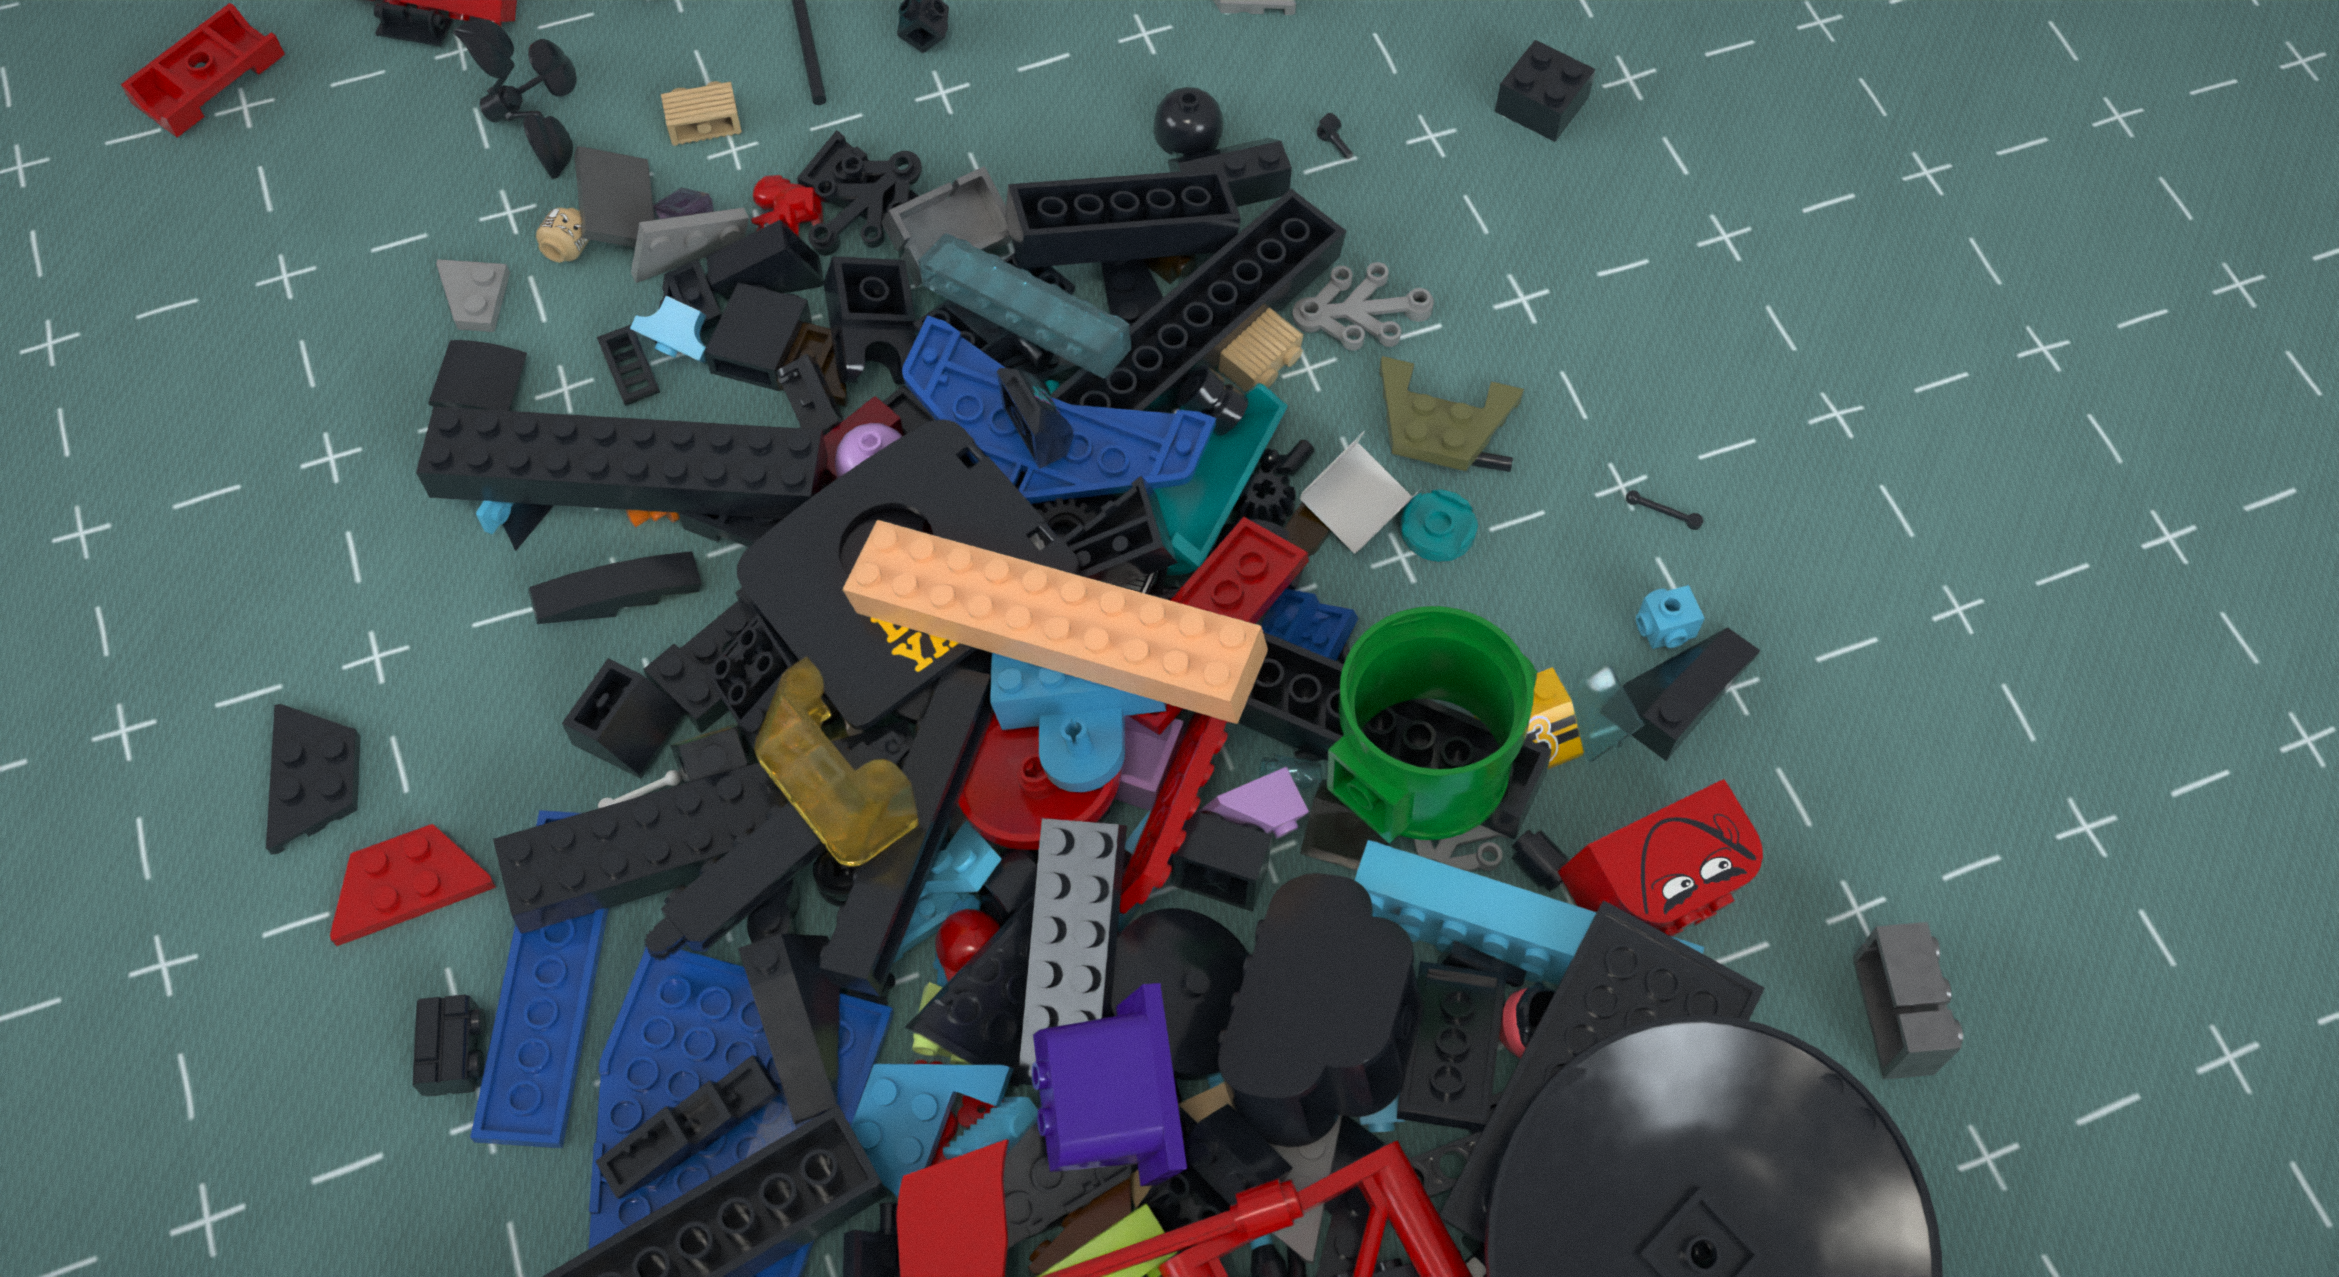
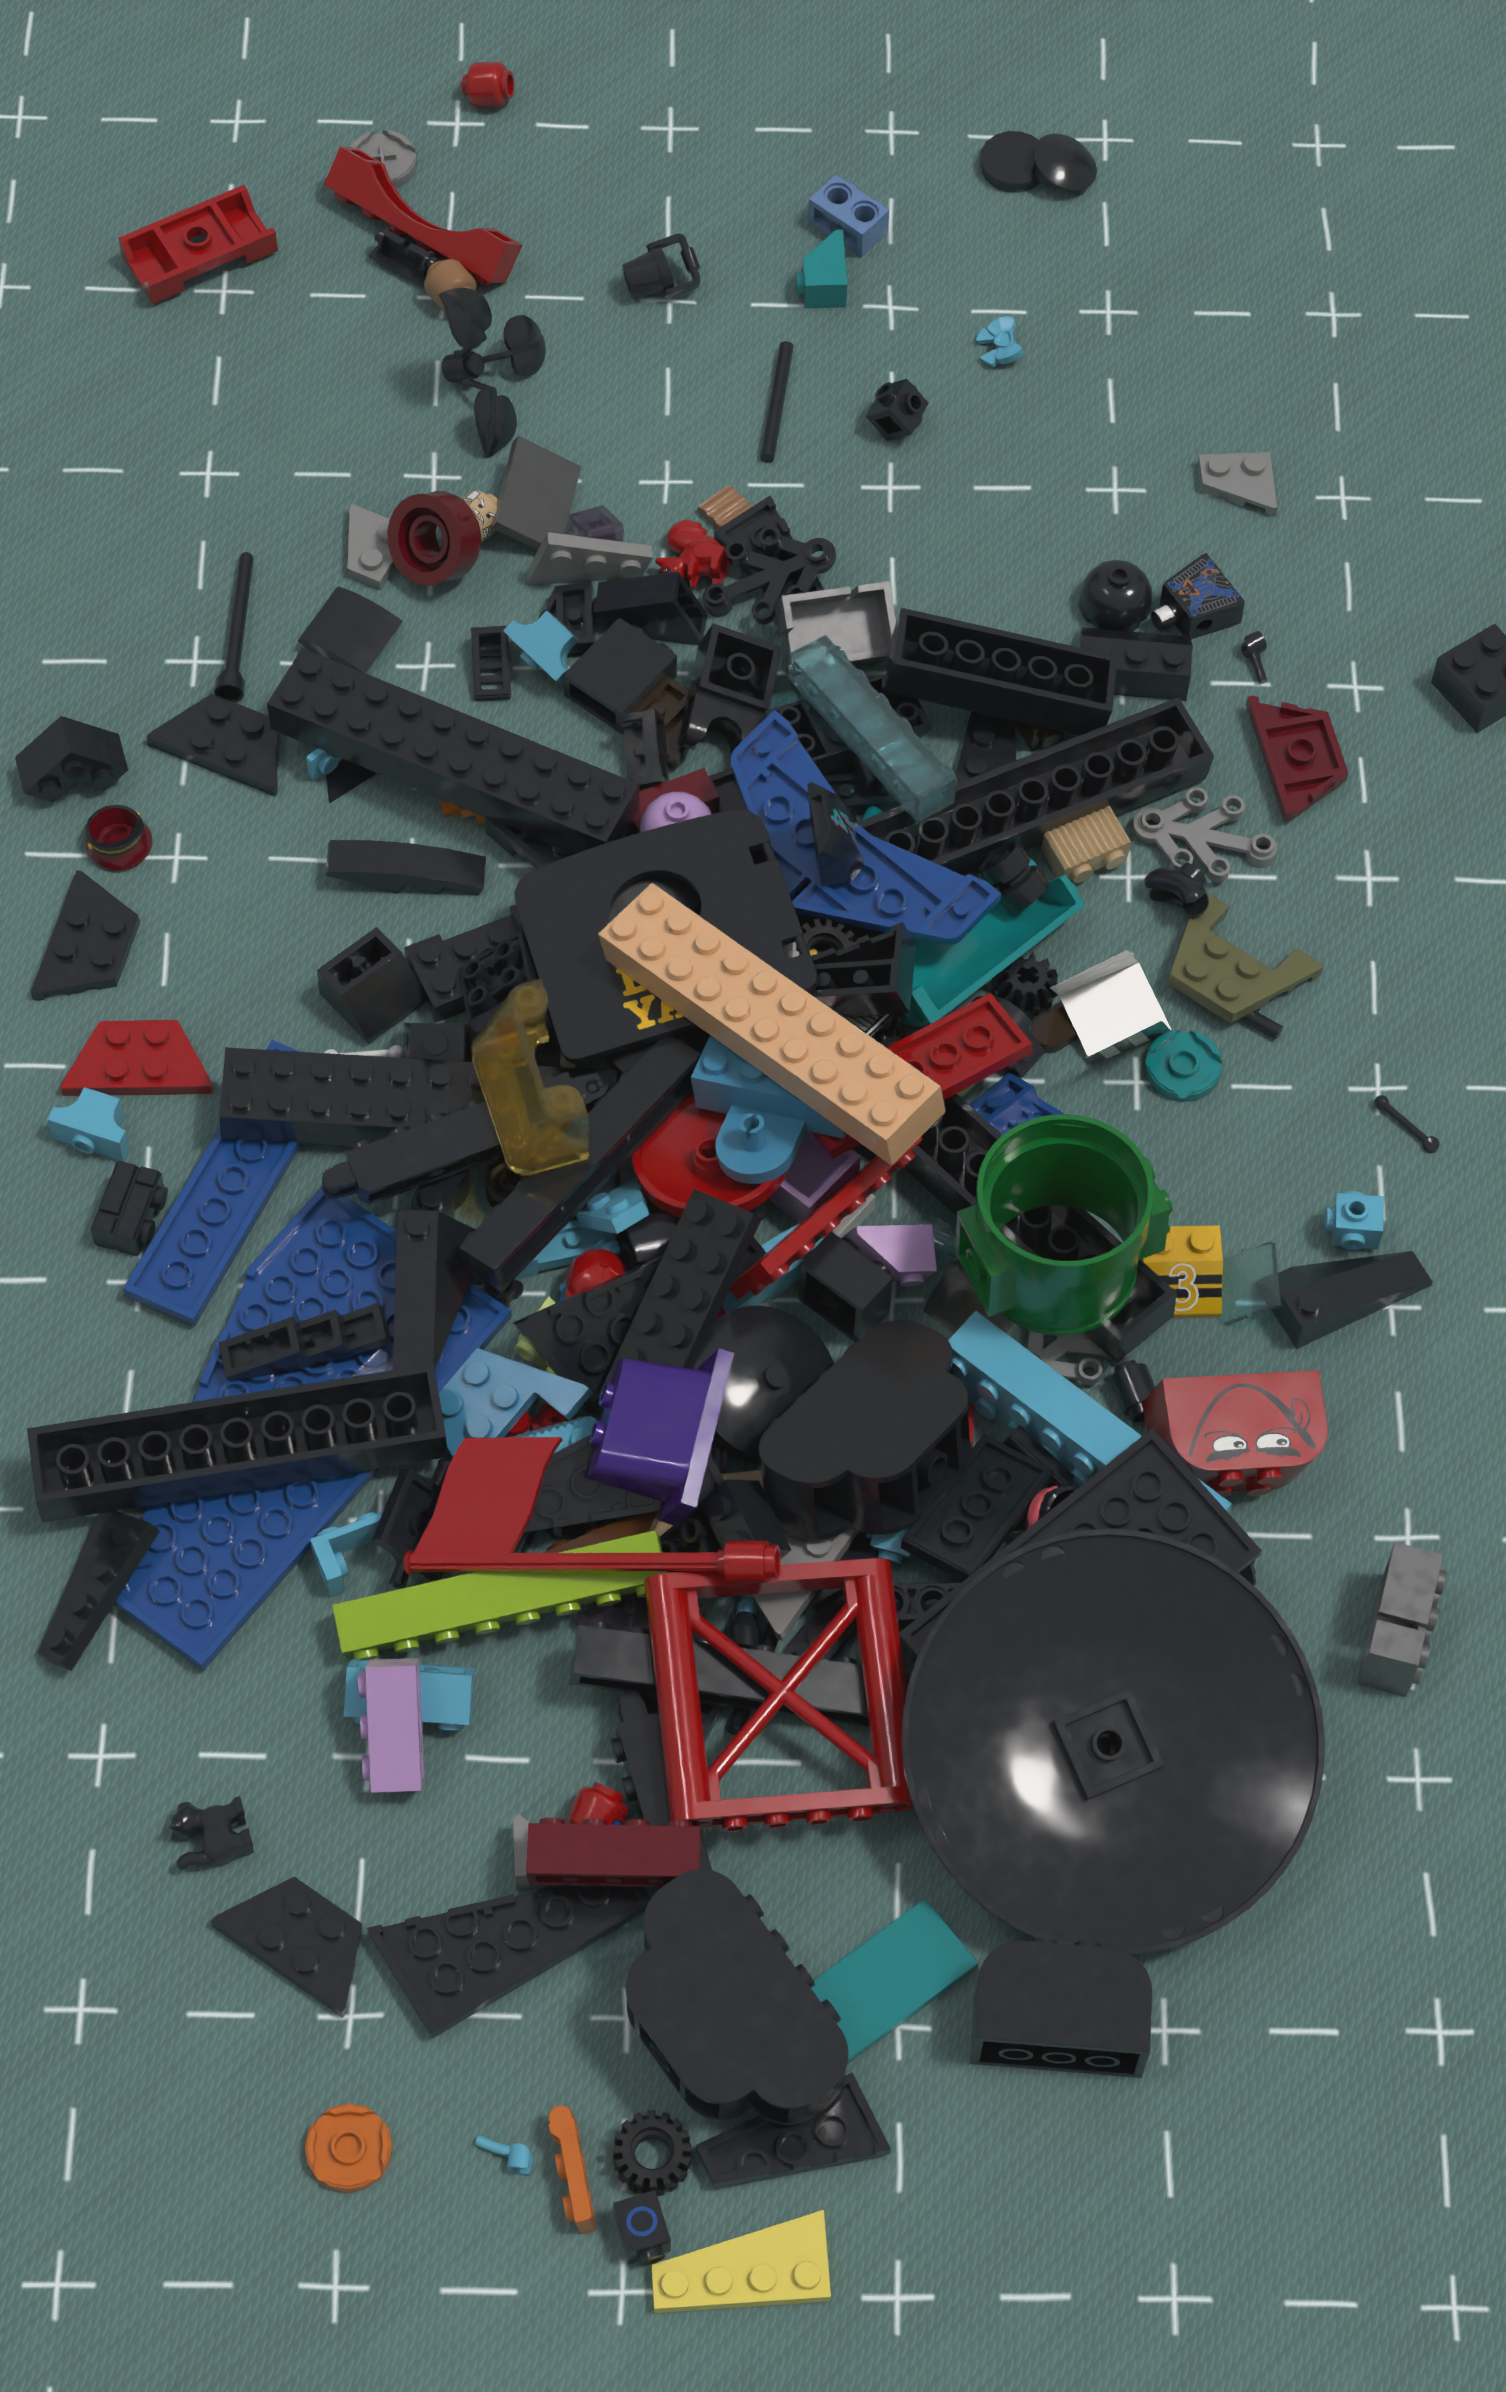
camera: 20 degrees right, 0 degrees up
tan brick [661,81,742,146] -> none
black arm [1259,439,1315,475] -> none
none -> black brick [15,716,128,802]
none -> medium azure brick [47,1087,129,1162]
none -> dark red piece [85,805,152,870]
none -> black wing [146,693,279,796]
none -> black piece [214,552,254,702]
none -> dark red piece [387,491,481,586]
none -> medium nougat head [424,259,476,311]
none -> medium nougat piece [698,485,753,529]
none -> black piece [1144,863,1209,916]
none -> black torso [1151,553,1245,640]
none -> dark red wing [1246,696,1348,822]

